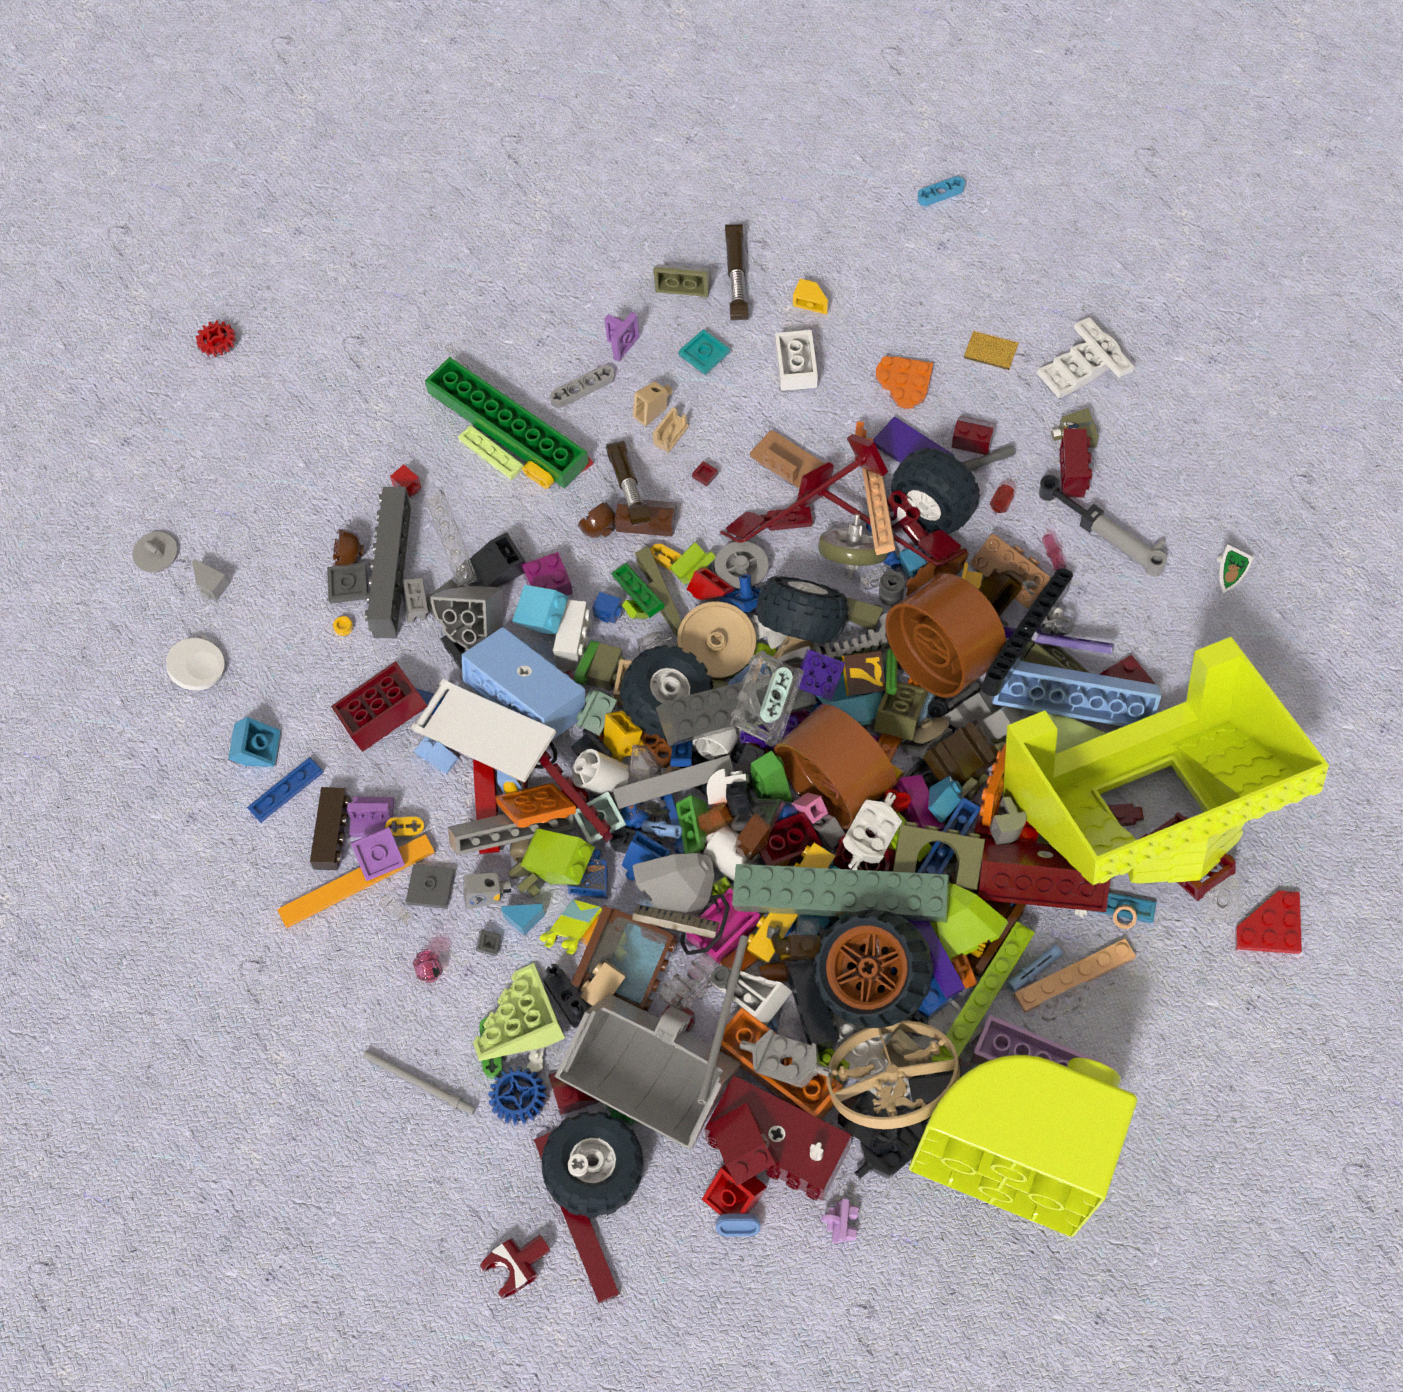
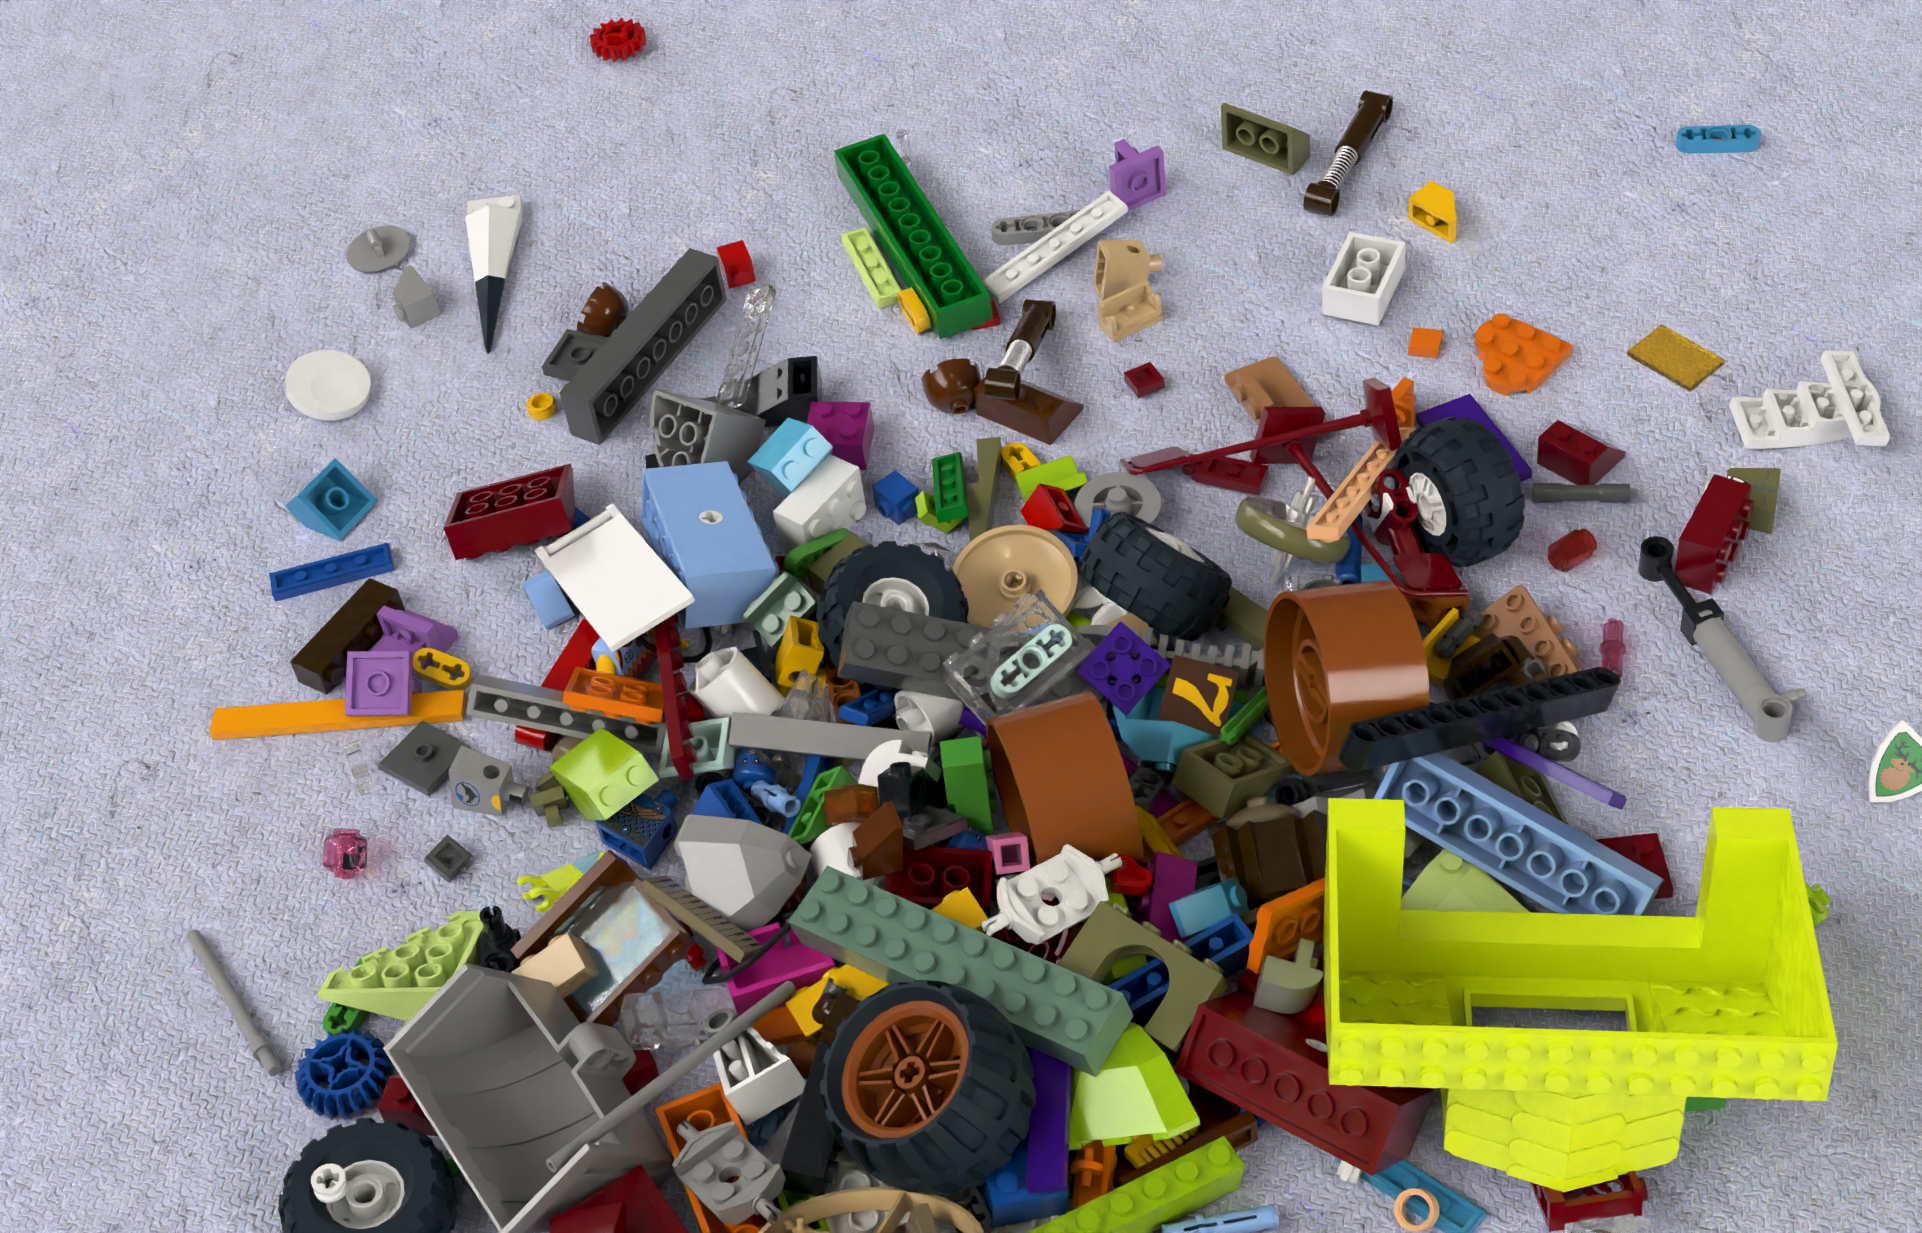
camera: 30 degrees right, 15 degrees down
light grey hinge [402,578,428,624] -> none
dark azure slope [501,904,545,936] -> none
teal plate [678,329,730,375] -> none
none -> white plate [465,194,523,354]
none -> white tile [981,190,1128,304]
none -> orange tile [1408,327,1443,358]
none -> dark grey axle [1434,608,1483,659]

